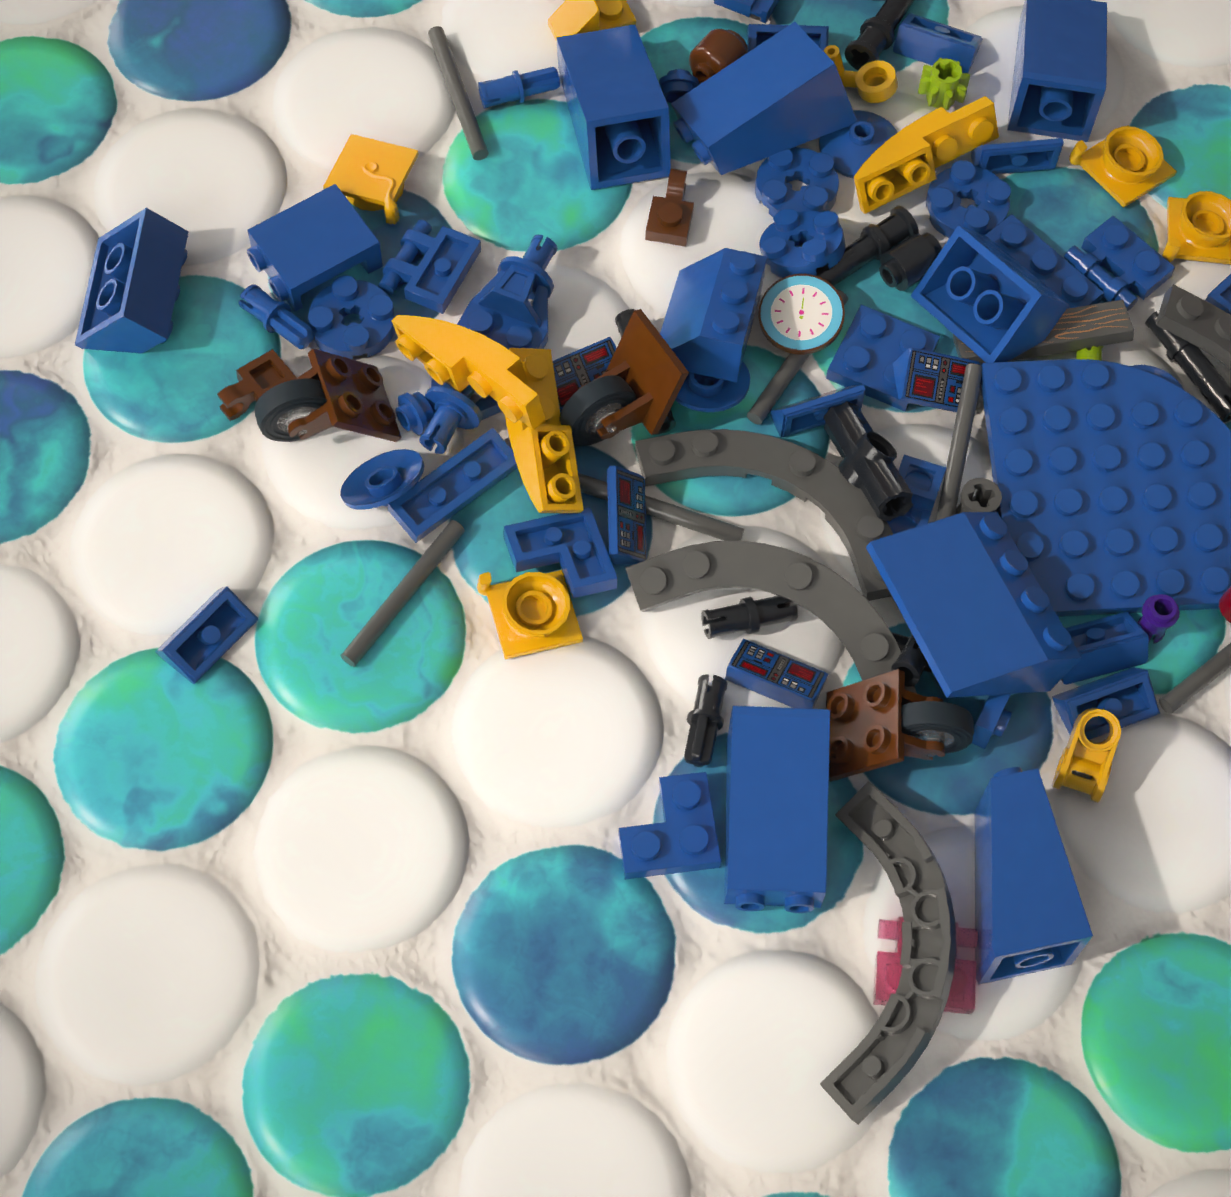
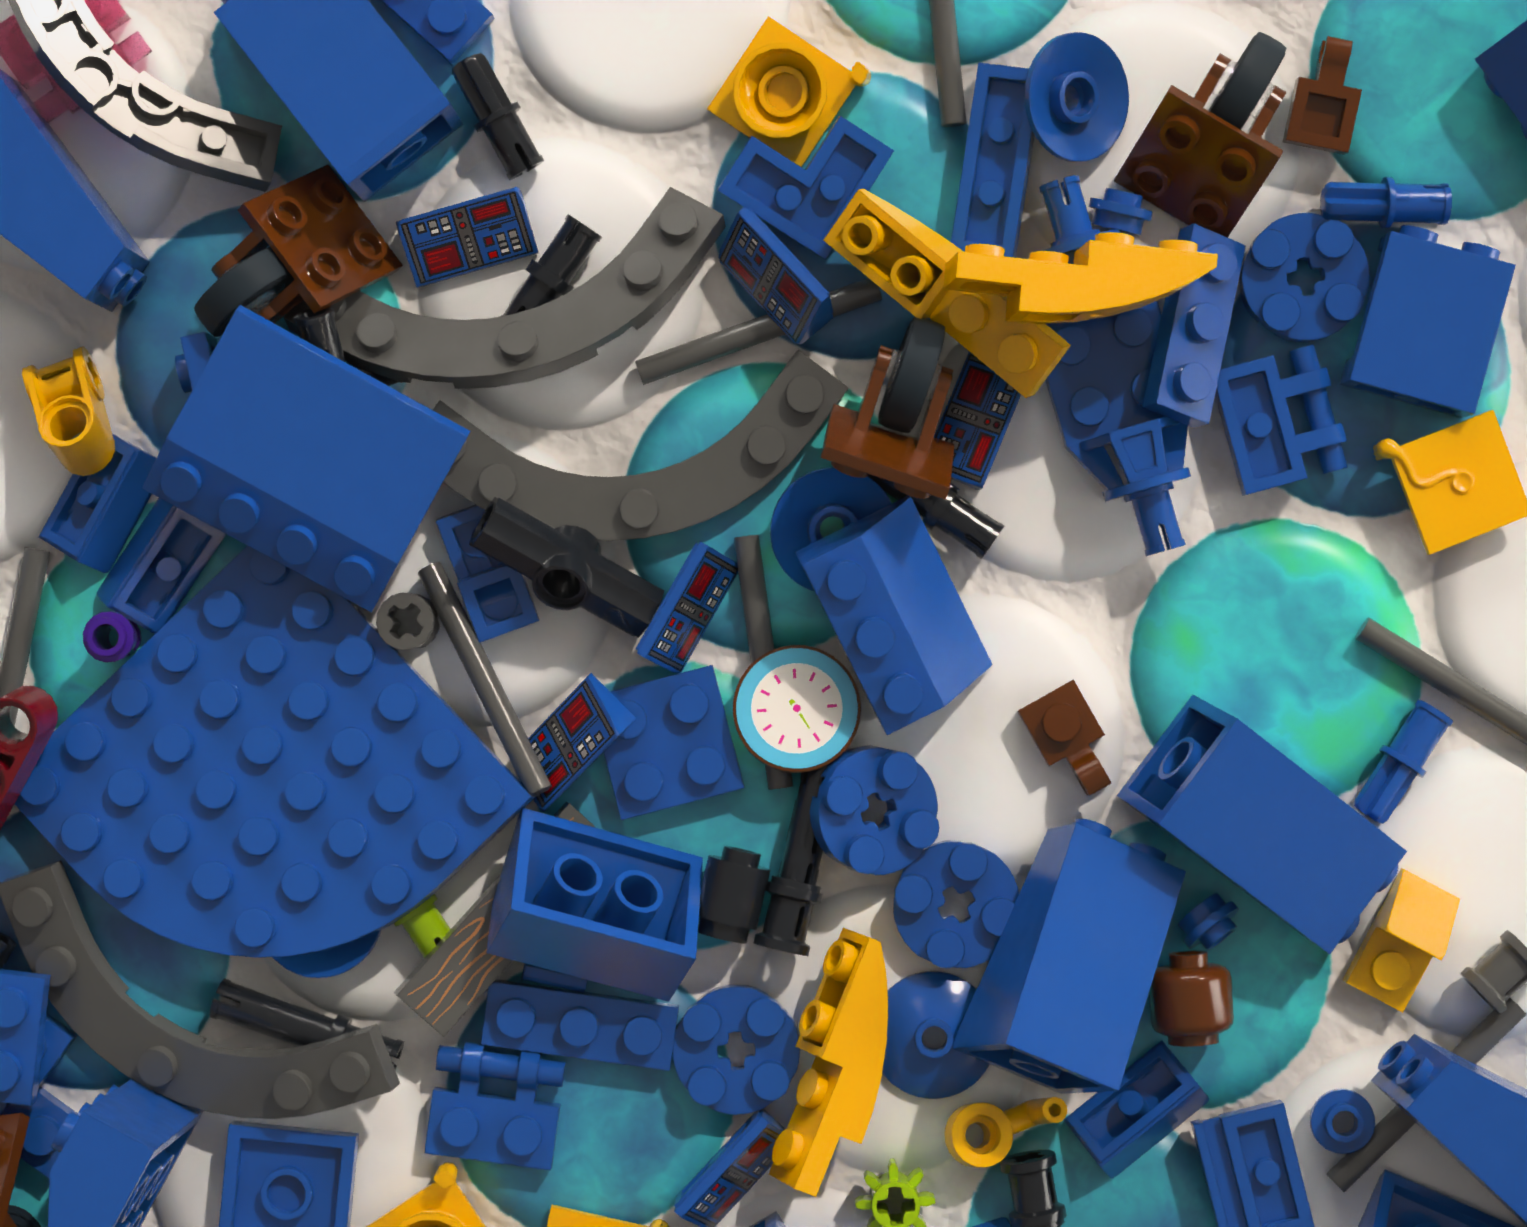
camera: 145 degrees right, 25 degrees up
none -> blue plate [1142,223,1246,428]

